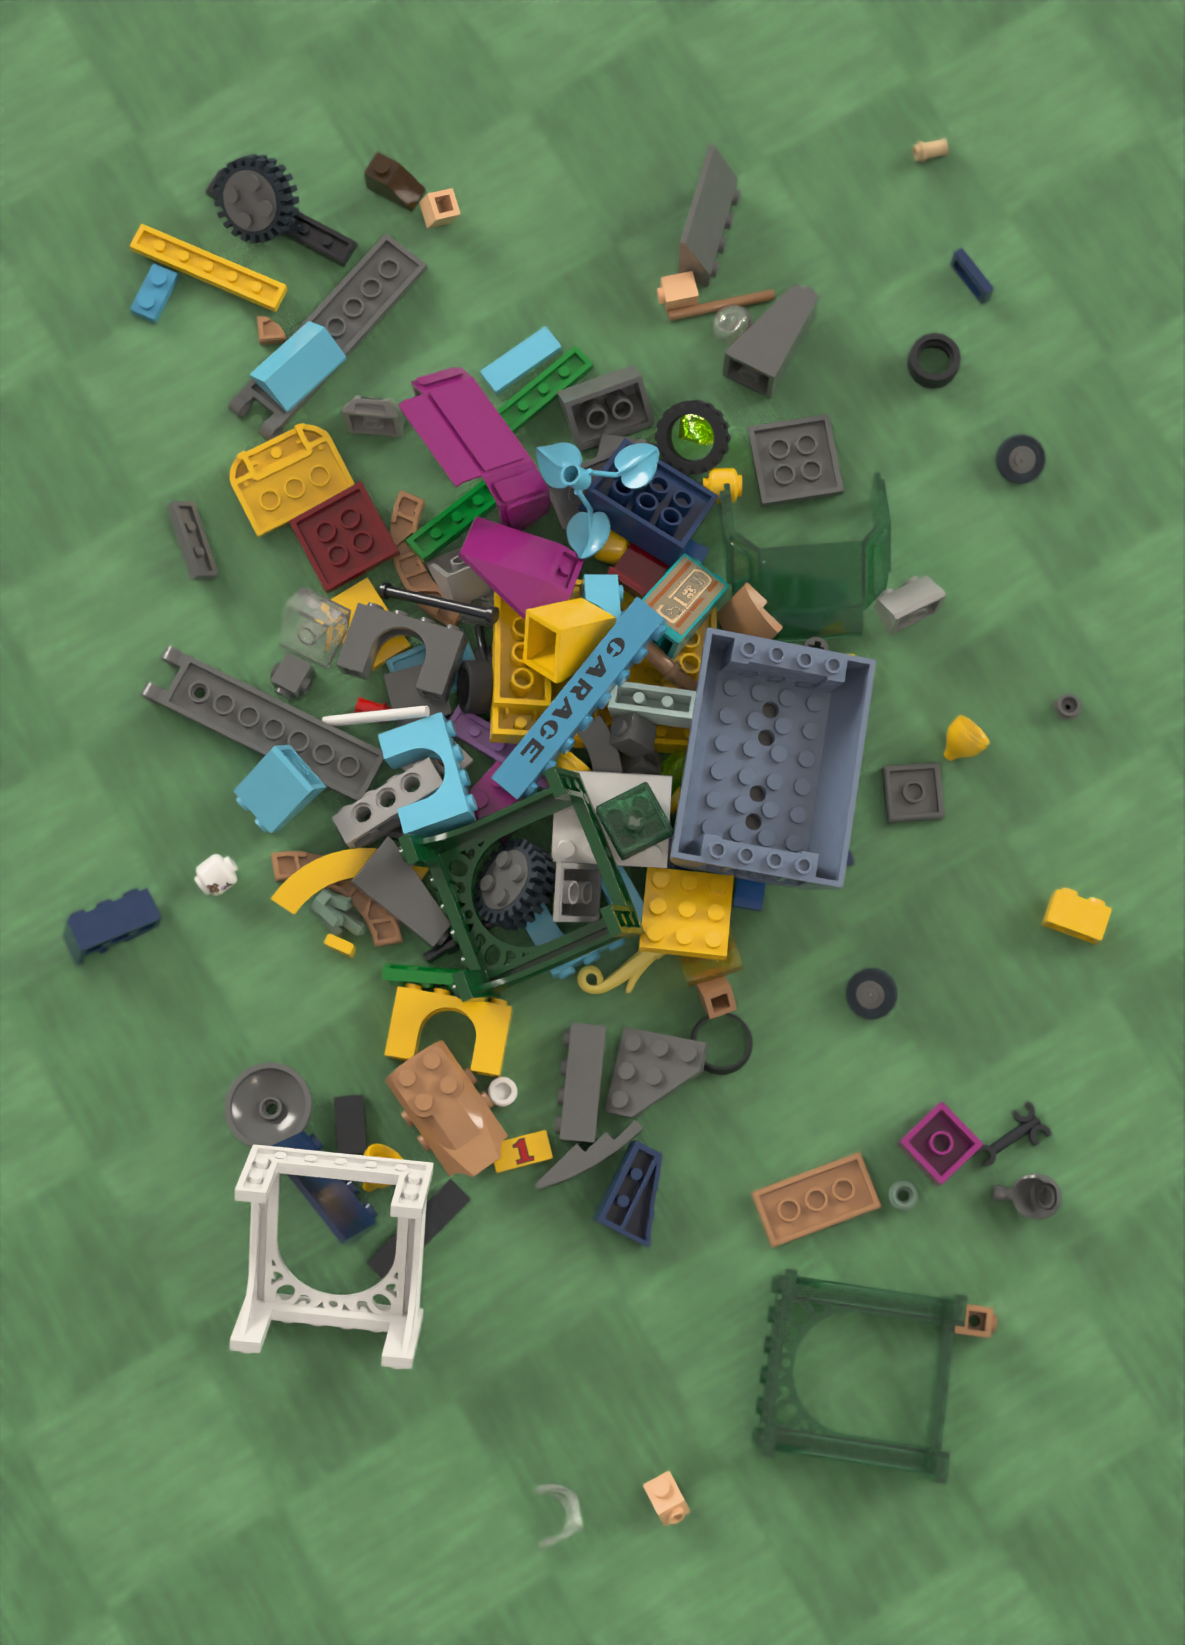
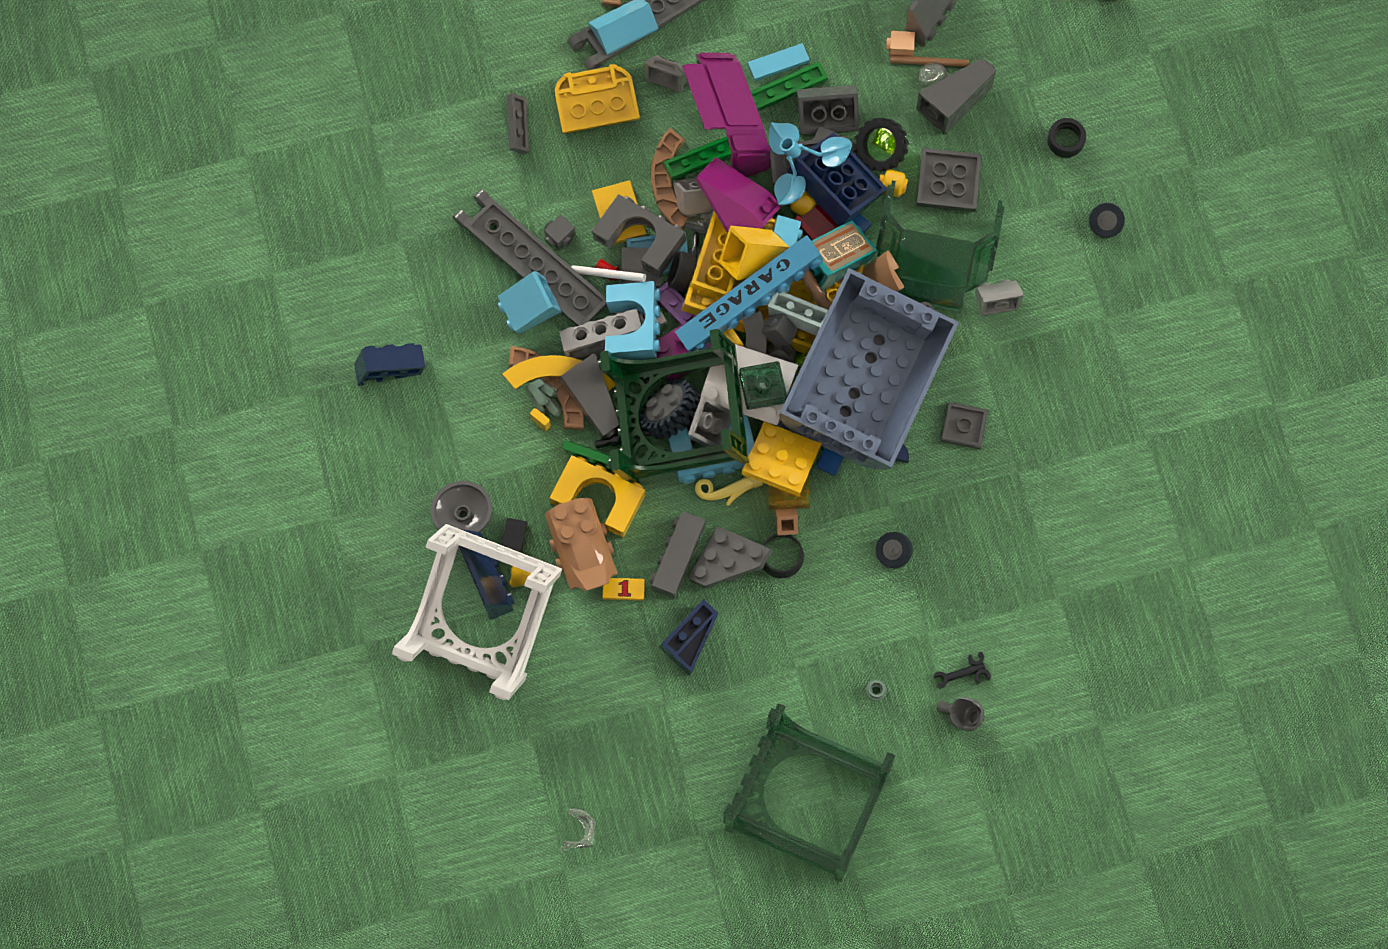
camera: 15 degrees right, 5 degrees down
white head [194,854,238,896] -> none
clear slope [280,586,351,669] -> none
dark red plate [289,481,400,594] -> none
black tile [367,1178,472,1279] -> none
black bar [379,582,500,624] -> none
white tile [488,1077,518,1107] -> none
dark grey slope [534,1120,644,1191] -> none
light nougat bracket [643,1471,691,1526] -> none
medium nougat tile [751,1152,882,1248] -> none
magenta brick [896,1101,983,1187] -> none
yellow helmet [943,715,990,761] -> none
dark blue tile [950,247,994,305] -> none
medium nougat brick [950,1303,997,1338] -> none
yellow brick [1041,887,1112,945] -> none
dark grey plate [1054,693,1082,720] -> none

